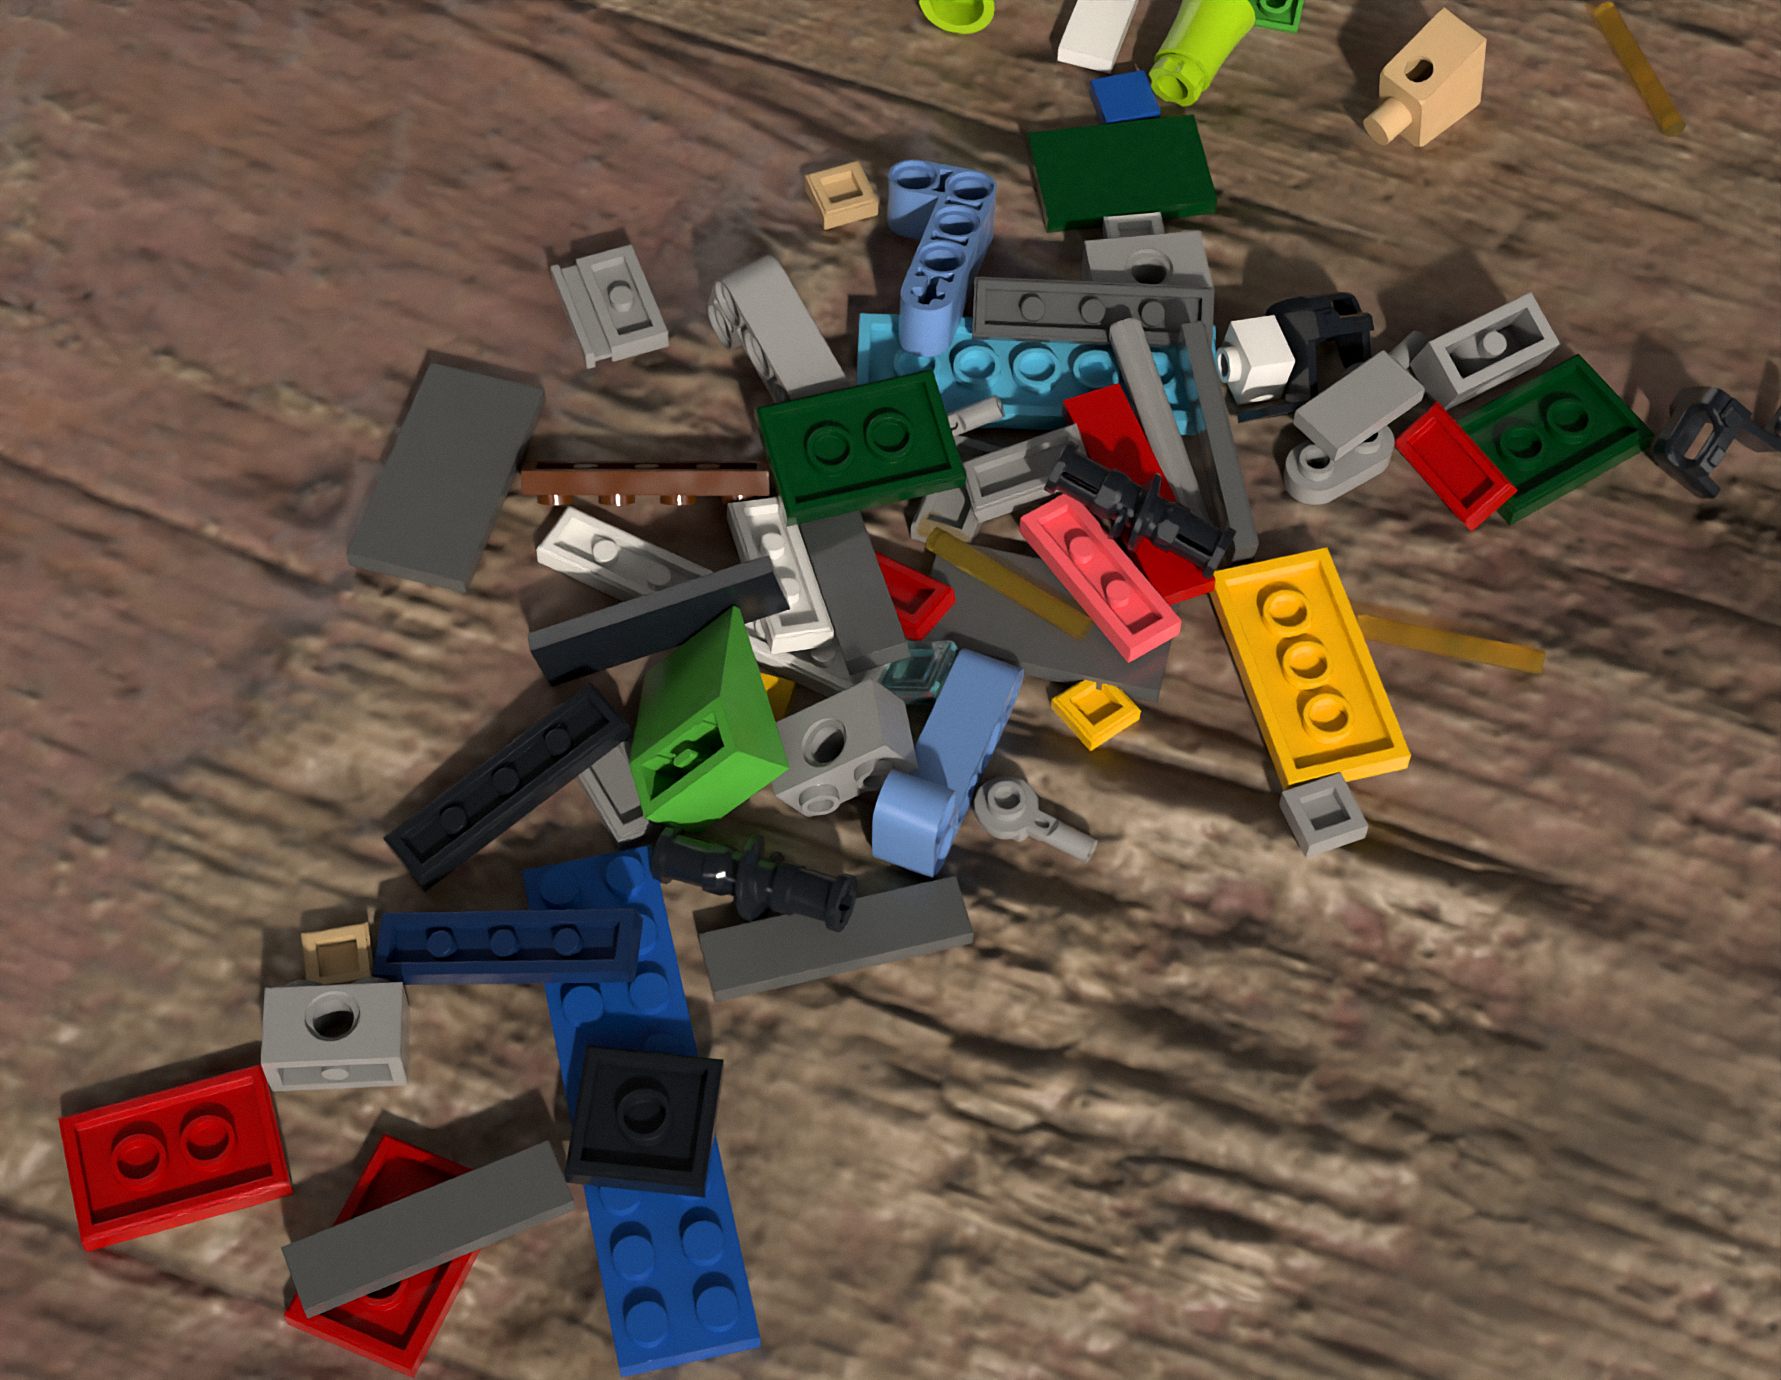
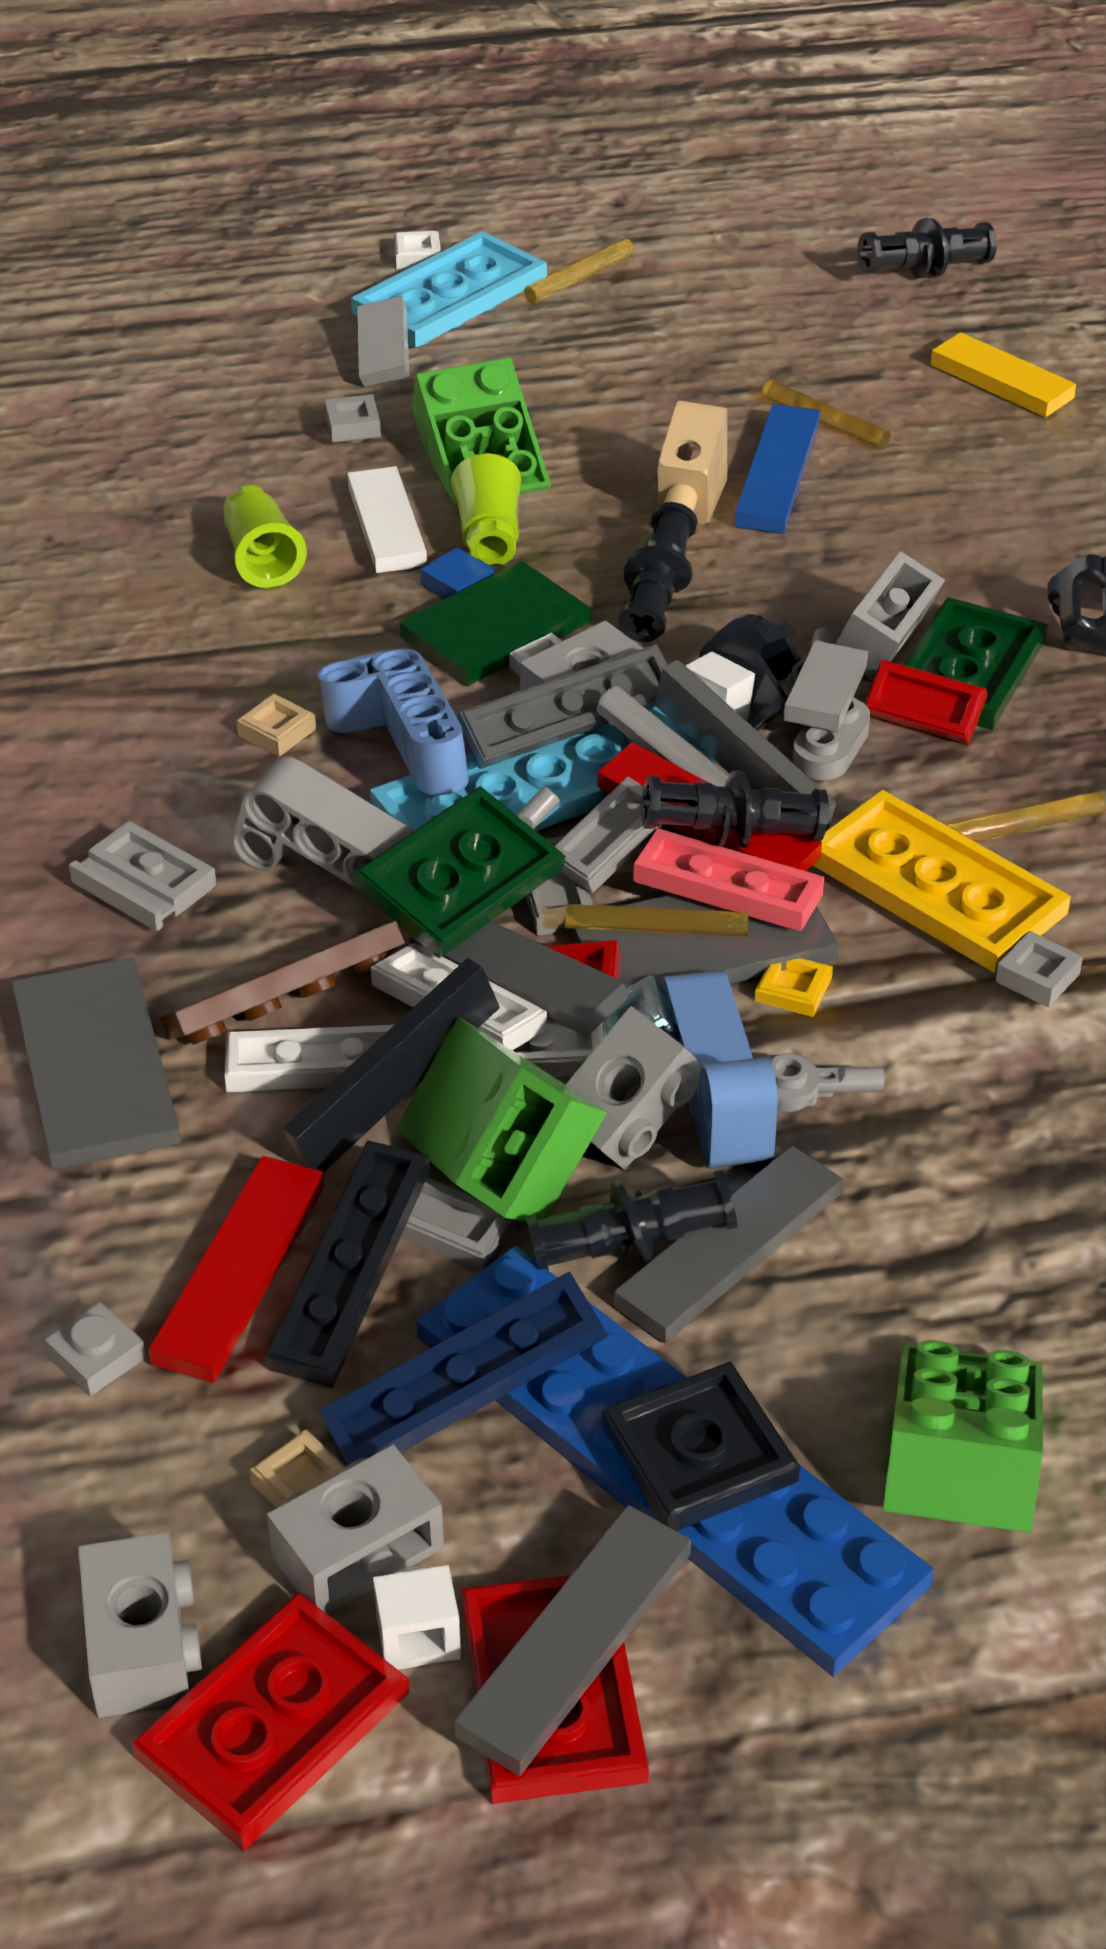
camera: 30 degrees left, 15 degrees down
none -> light grey plate [45,1302,146,1397]
none -> light grey brick [78,1532,202,1718]
none -> red tile [149,1155,324,1383]
none -> white plate [373,1565,461,1670]
none -> black piece [618,502,698,642]
none -> blue tile [735,404,820,534]
none -> bright green slope [883,1340,1043,1533]

